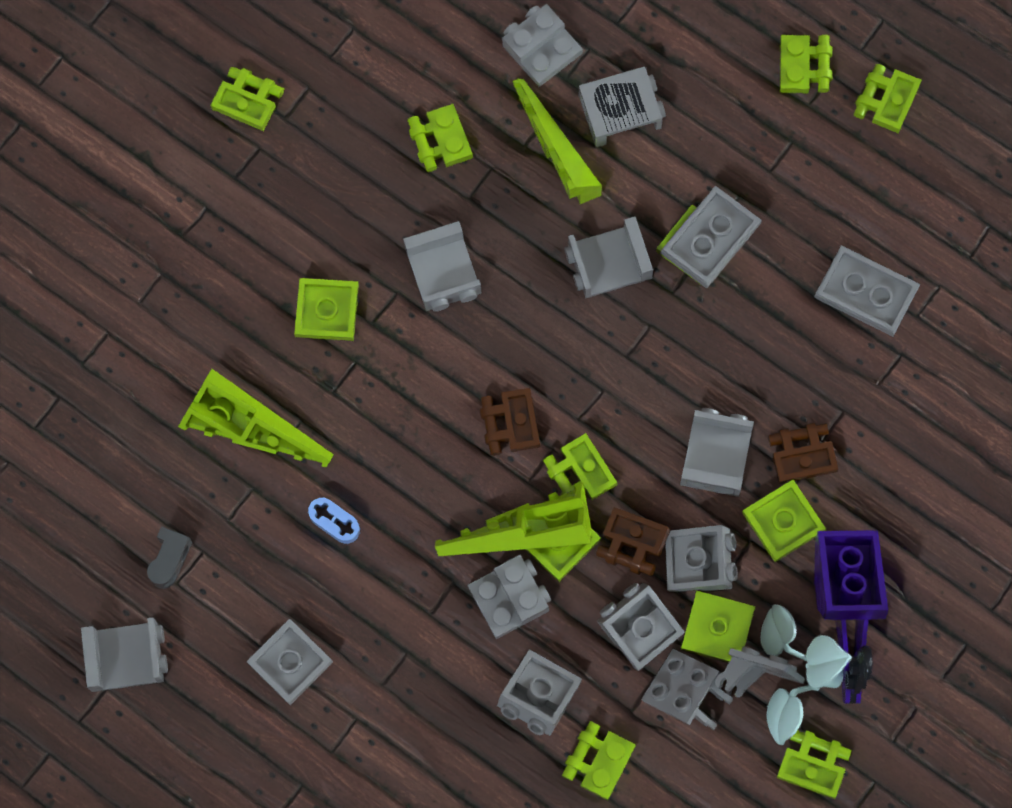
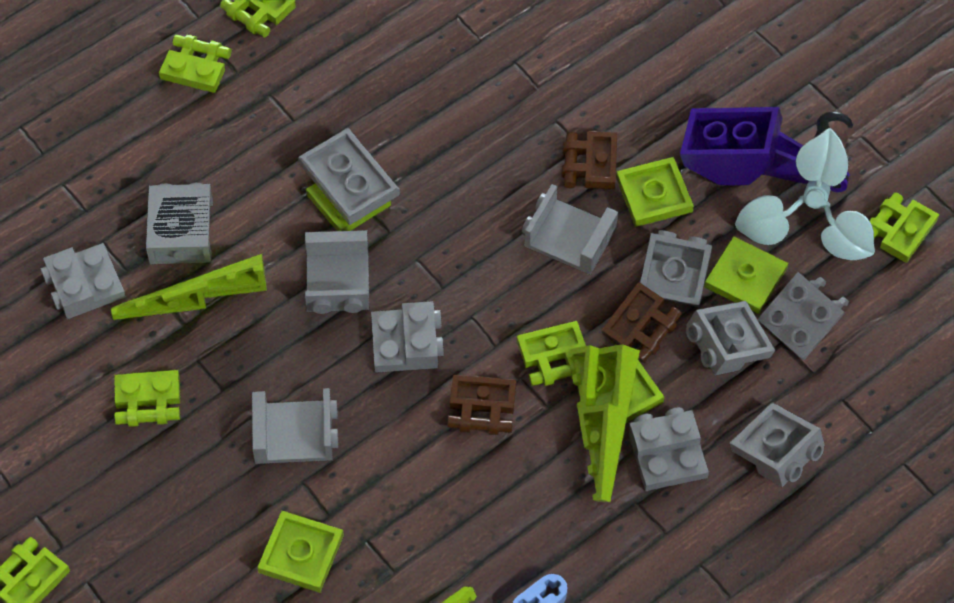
camera: 80 degrees left, 15 degrees down
lime plate [562,721,636,801] -> none
light grey plate [715,647,805,698] -> none
light grey tile [814,245,920,337] -> none
none -> light grey plate [371,301,444,372]

